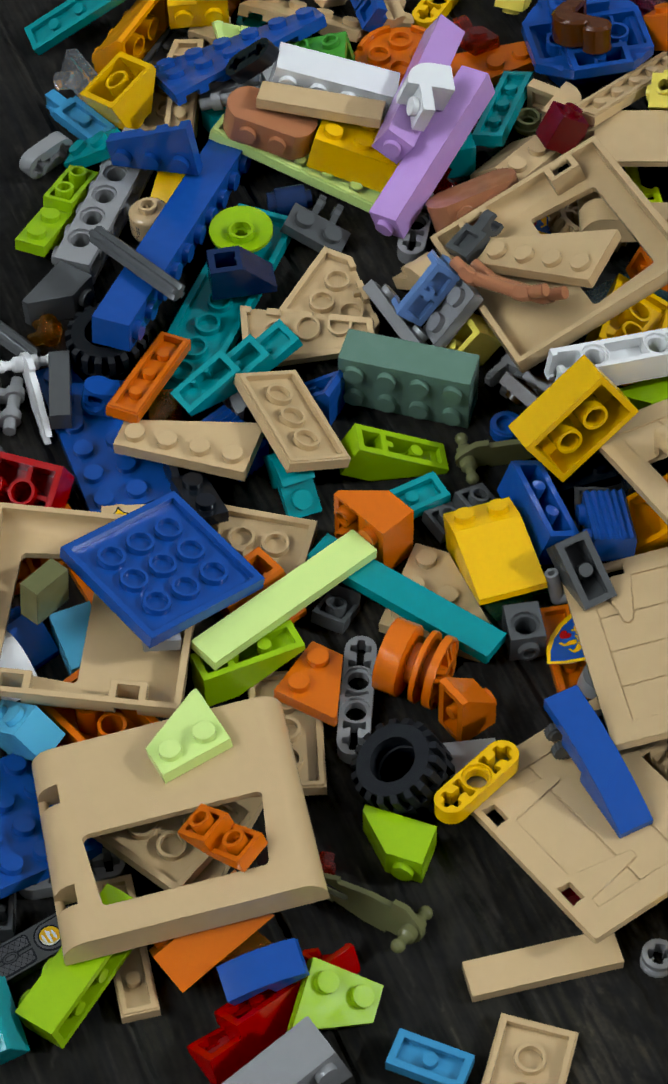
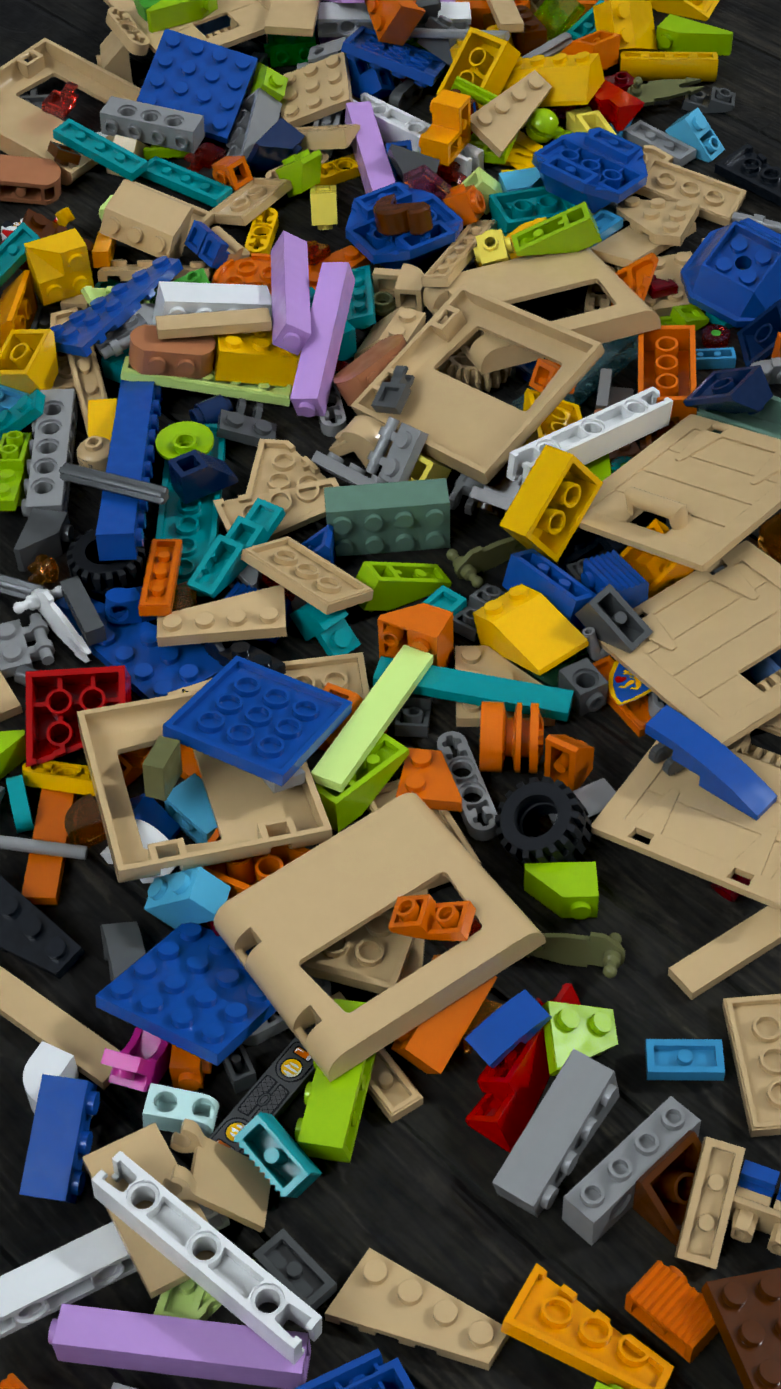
camera: 20 degrees left, 5 degrees down
blue wing [106,120,203,176] -> none
yellowish green wing [145,688,233,784] -> none
black beam [225,38,279,84] -> none
medium blue hinge [391,250,460,327] -> none
white brick [396,63,455,132] -> none
yellow beam [434,740,519,824] -> none
nougat piece [449,256,569,305] -> none
tan wing [479,229,622,288] -> none
blue tile [489,411,519,441] -> none
dark red brick [535,101,589,154] -> none

